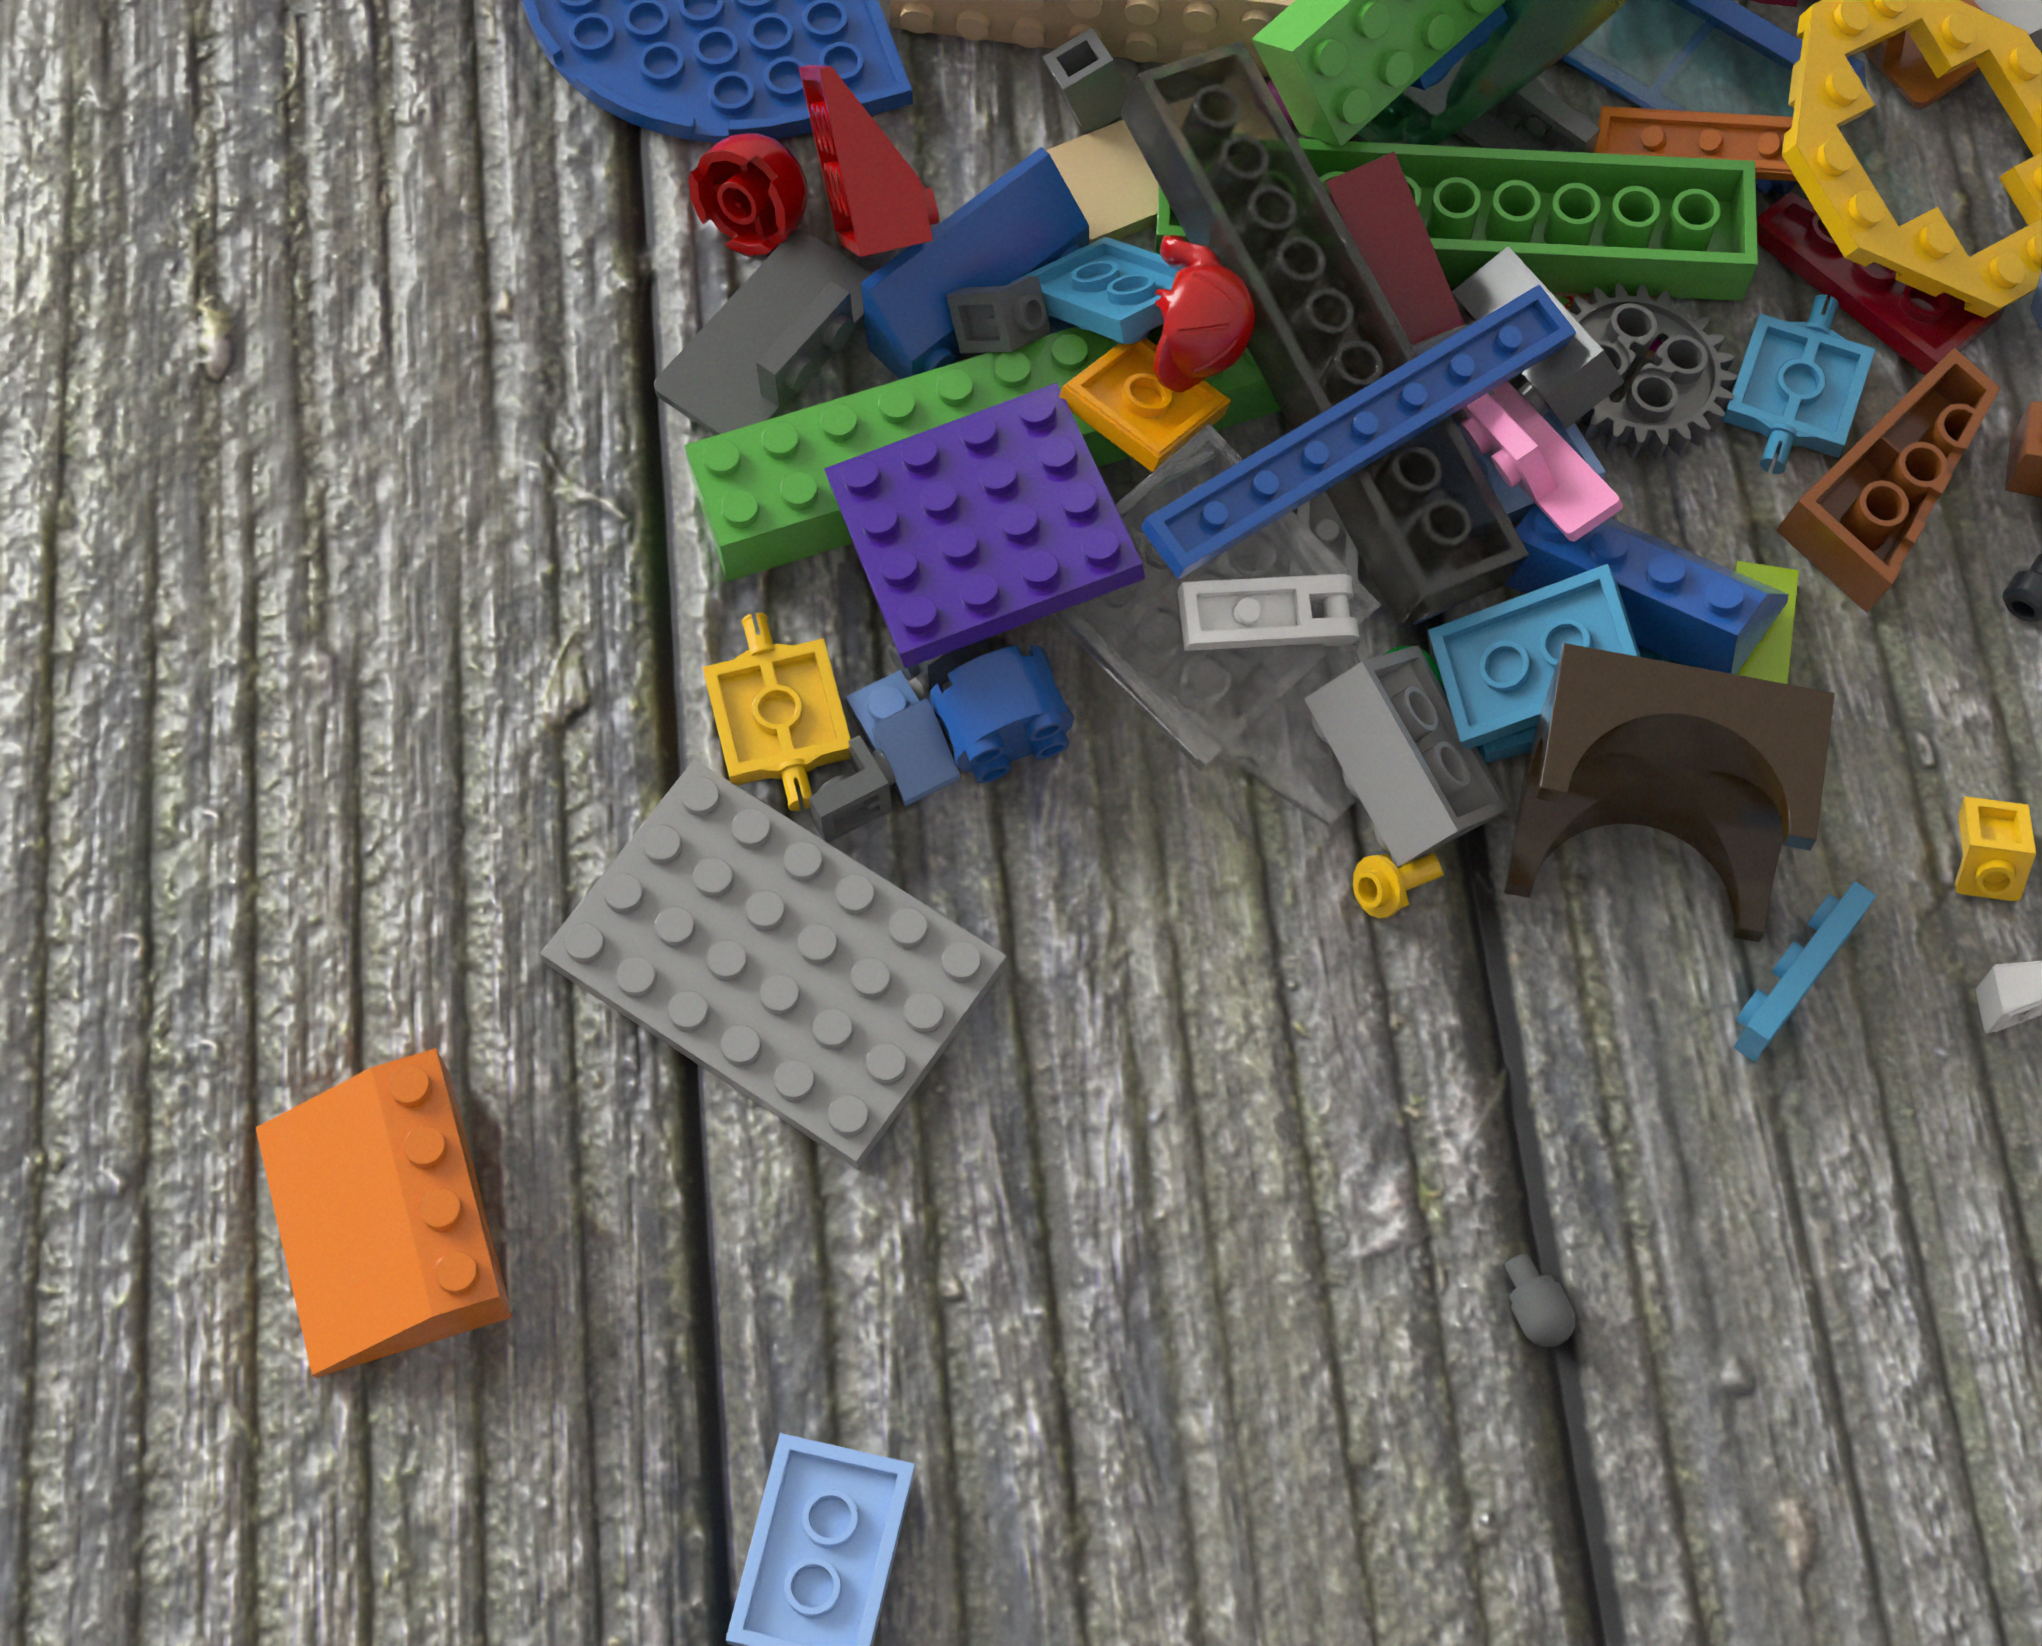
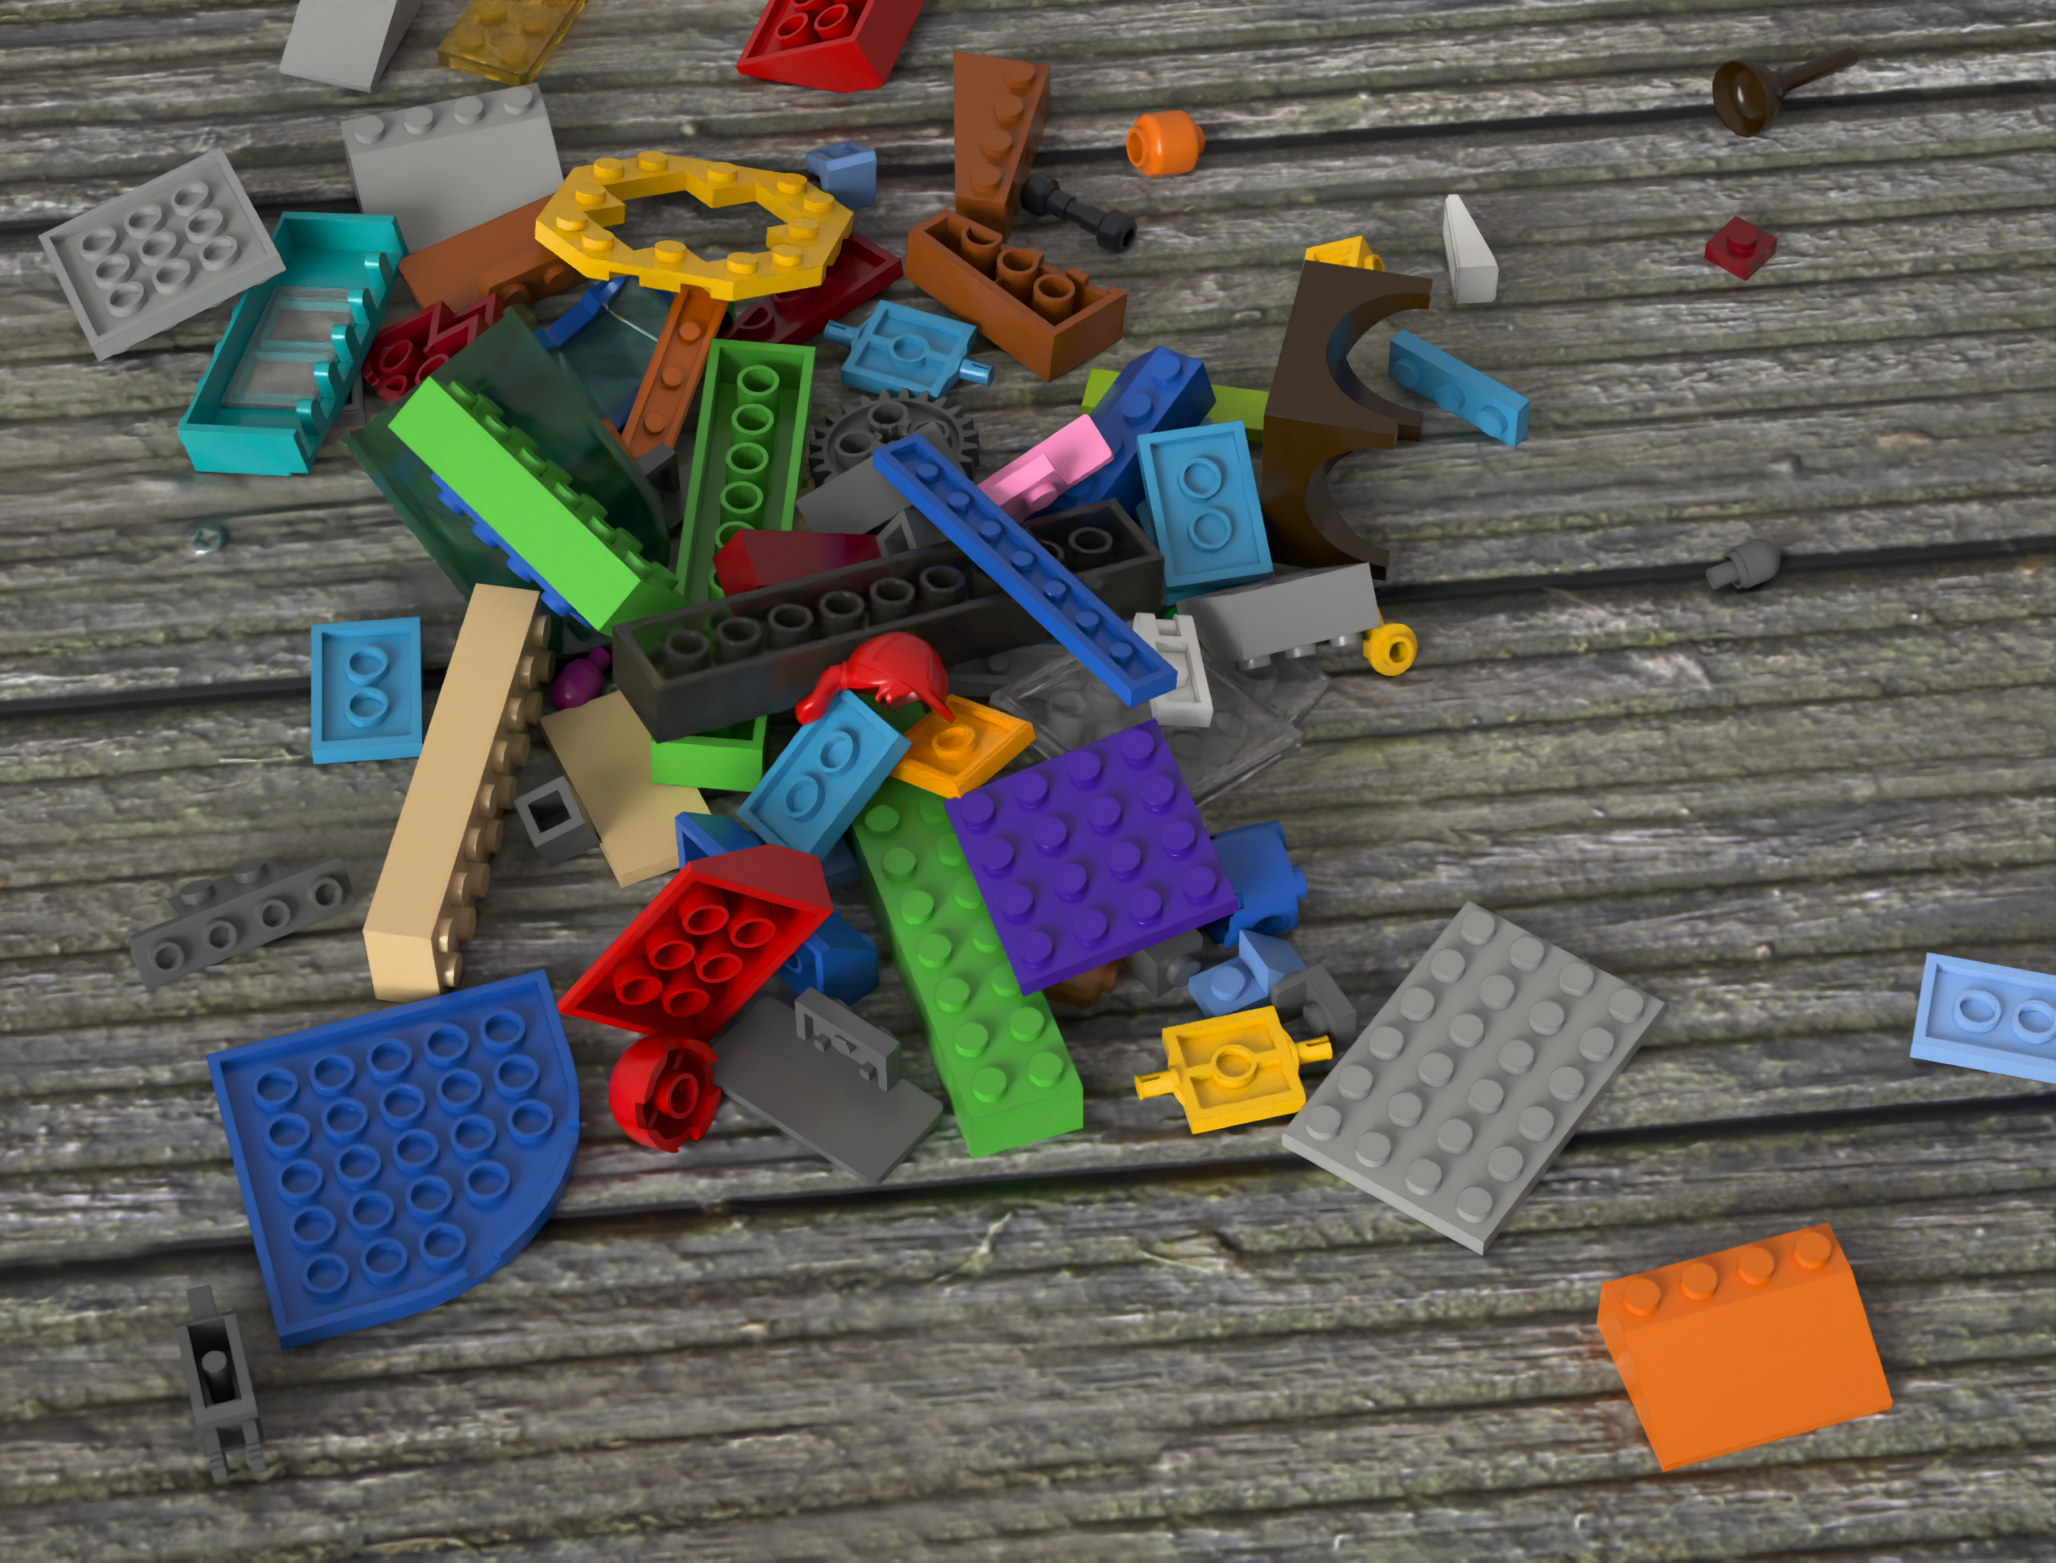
camera: 90 degrees left, 15 degrees down
dark grey bracket [946,276,1050,353] -> none

